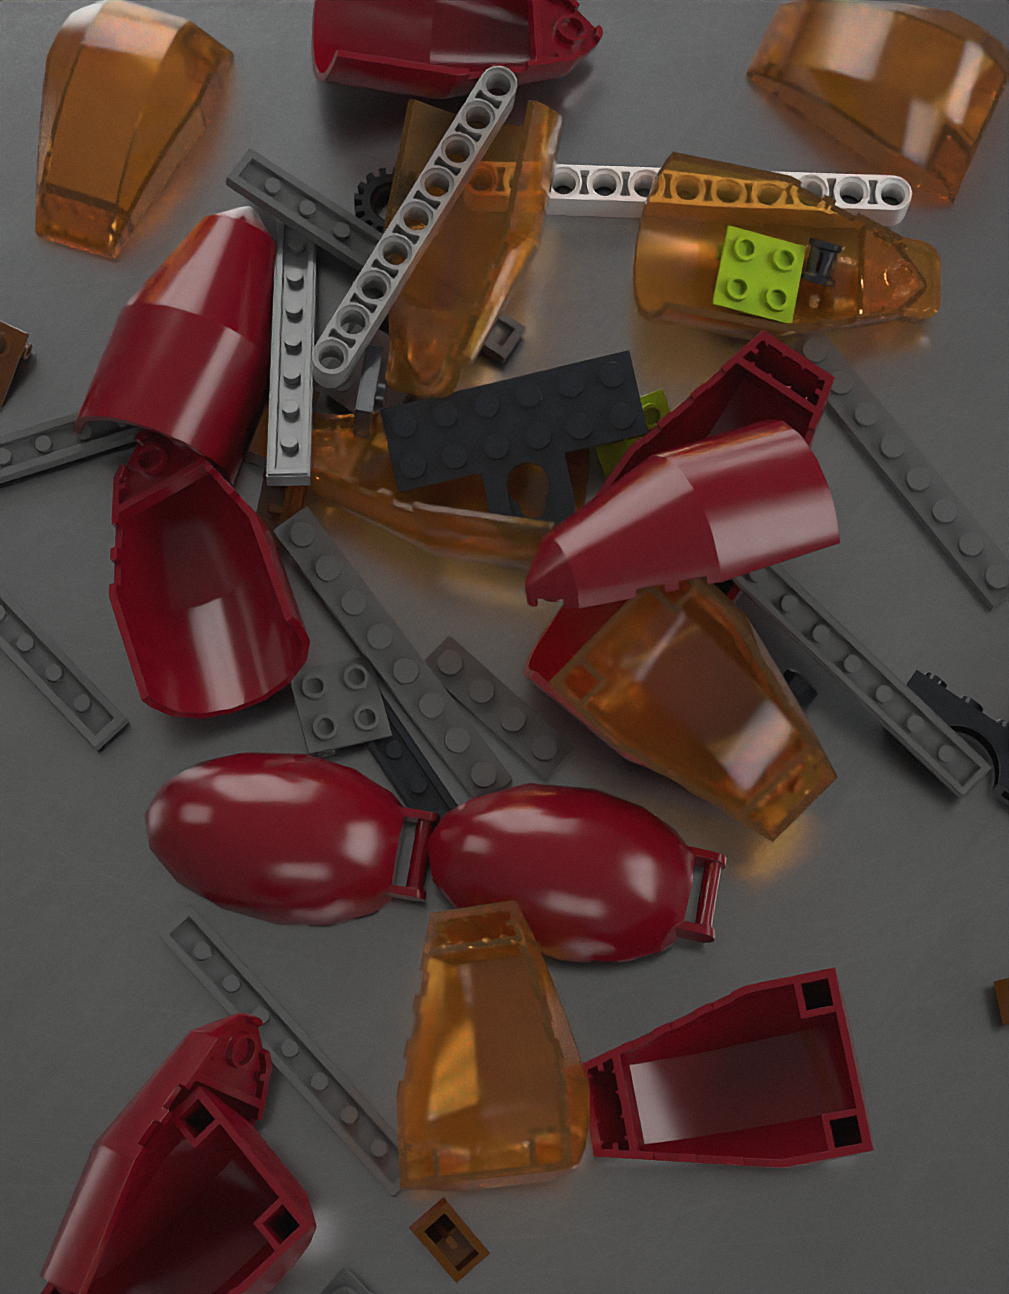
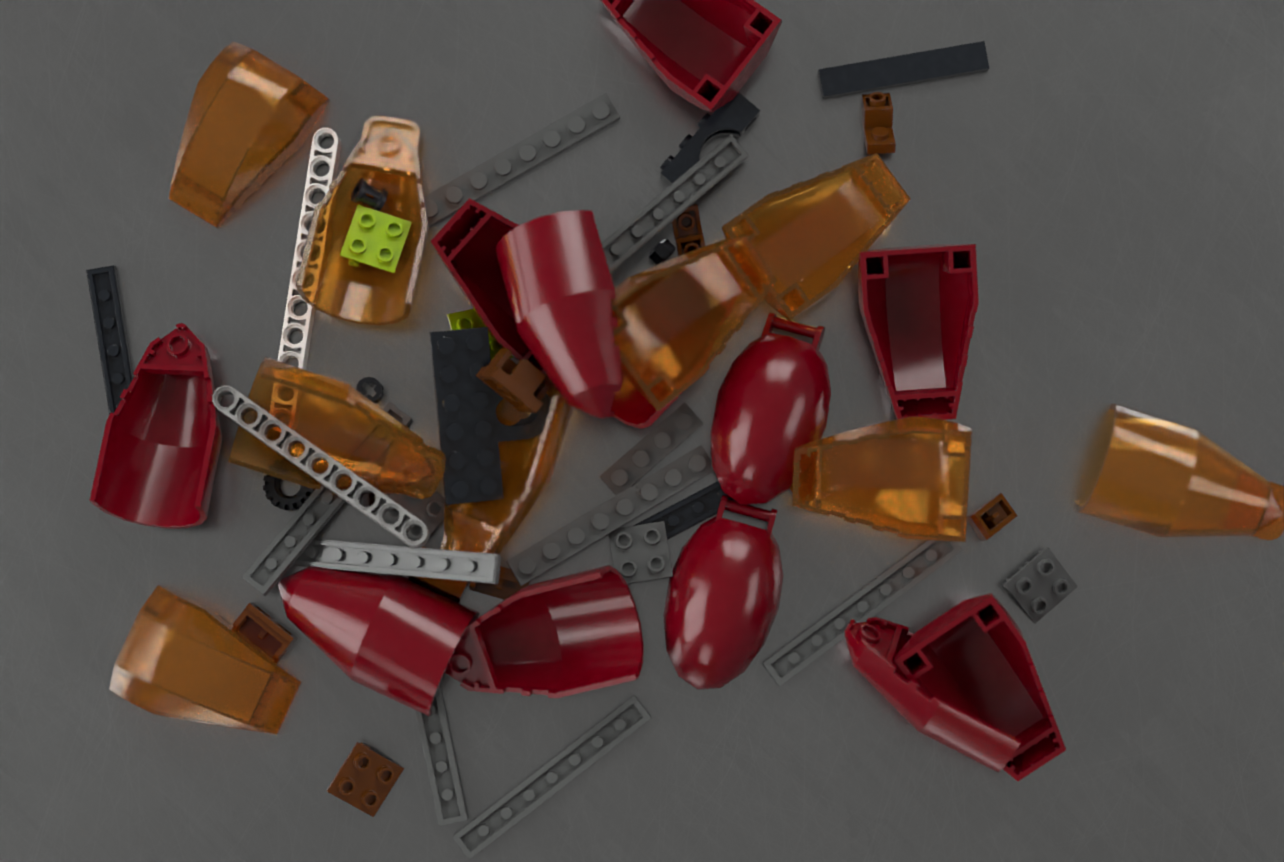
camera: 85 degrees left, 10 degrees up
black plate [353,345,386,439] -> none
none -> reddish brown hinge [233,603,298,663]
none -> black bush [356,377,384,404]
none -> reddish brown panel [476,349,552,413]
none -> reddish brown slope [672,204,706,259]
none -> clear orange windscreen [722,153,911,321]

